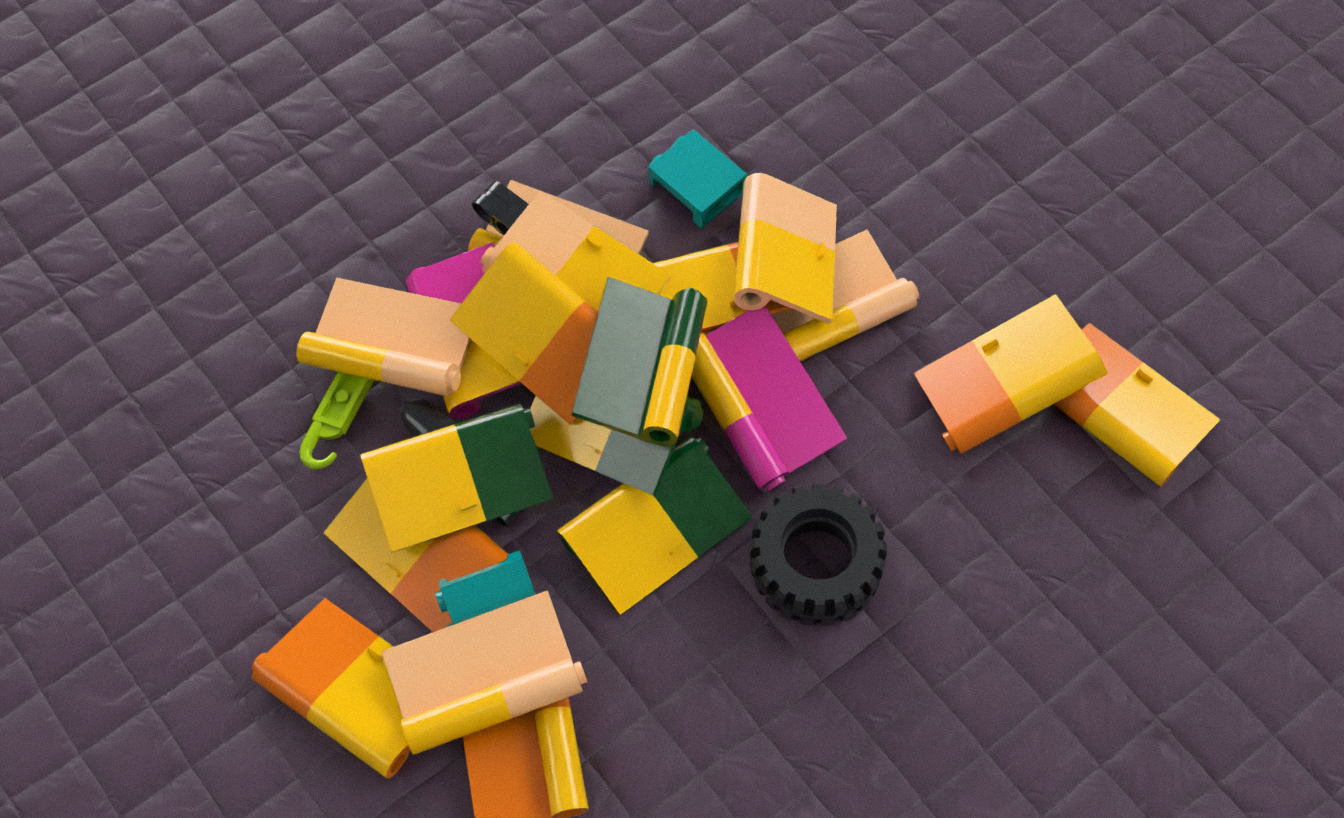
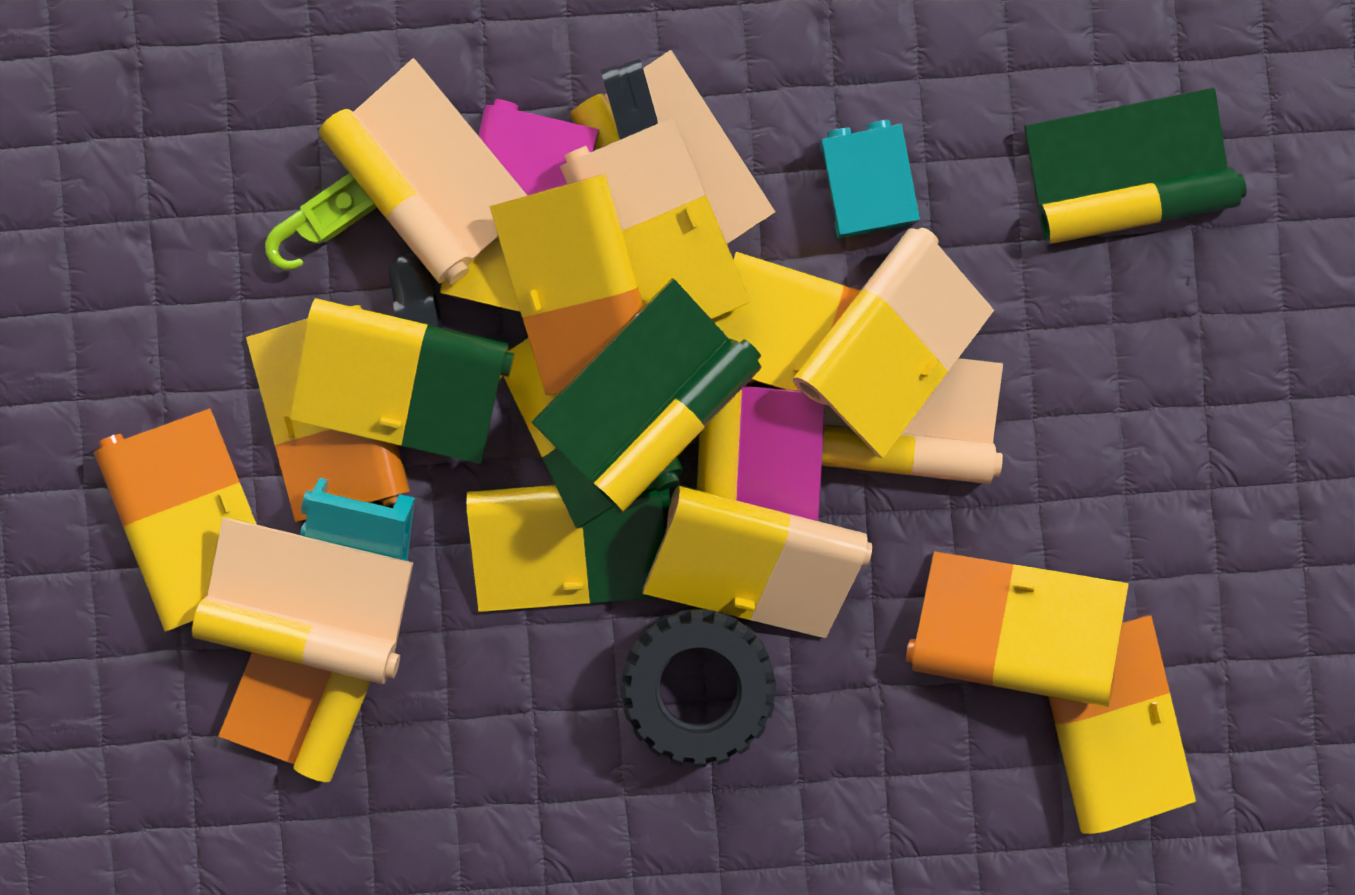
camera: 30 degrees right, 25 degrees up
none -> door [643,486,872,638]
none -> dark green door [1024,88,1247,245]

